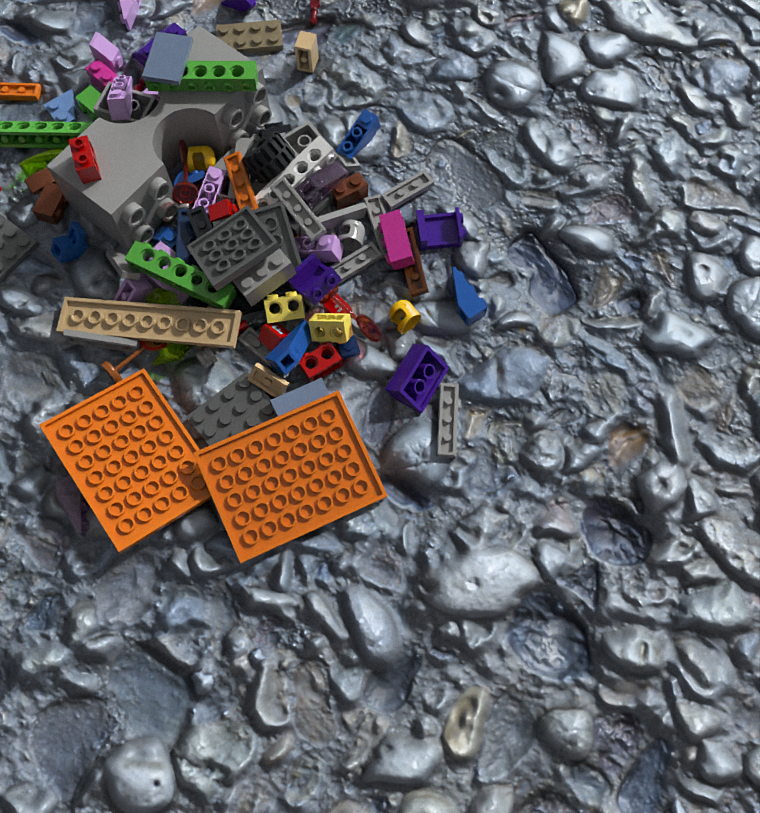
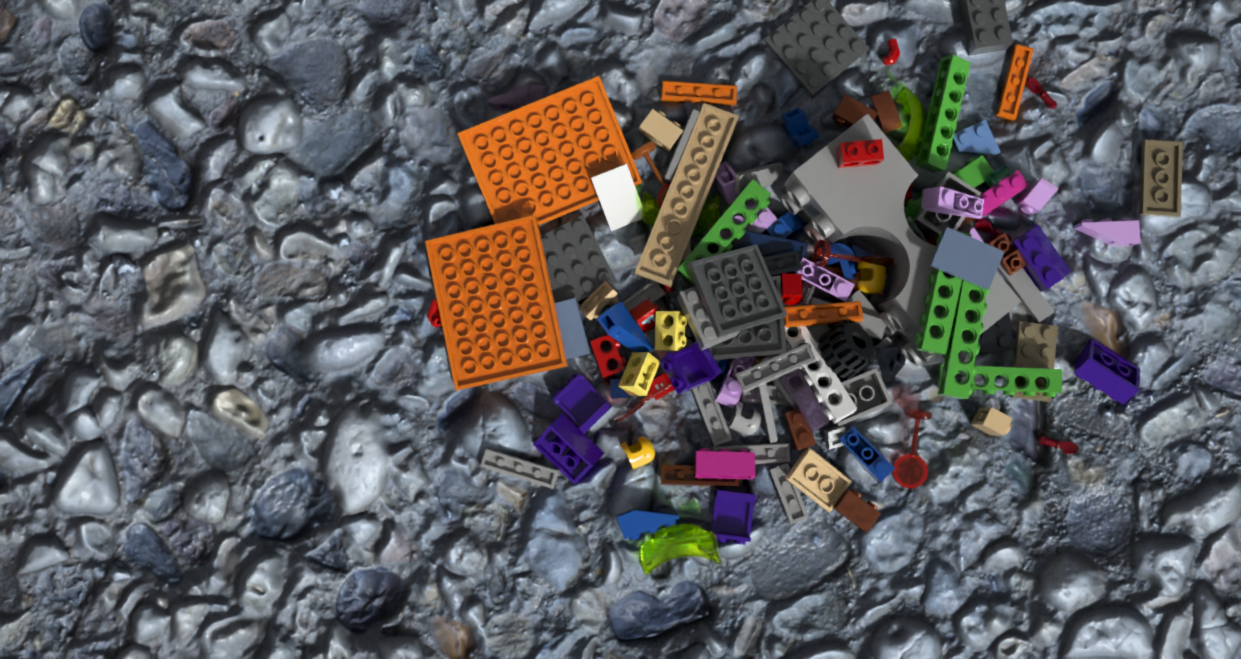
camera: 100 degrees right, 15 degrees up
none -> red arm [427,299,442,327]
none -> dark purple panel [552,374,612,434]
none -> white tile [591,164,646,231]
none -> tan brick [639,109,683,153]
none -> clear neon green windscreen [639,524,722,575]
none -> orange tile [661,81,737,106]
none -> tan tile [785,447,852,513]
none -> copper brick [833,489,881,533]
none -> clear red piece [893,408,932,489]
none -> bright green brick [938,280,990,399]
none -> bright green brick [938,365,1062,397]
none -> clear green pin [985,165,1011,186]
none -> dark red piece [1026,77,1057,109]

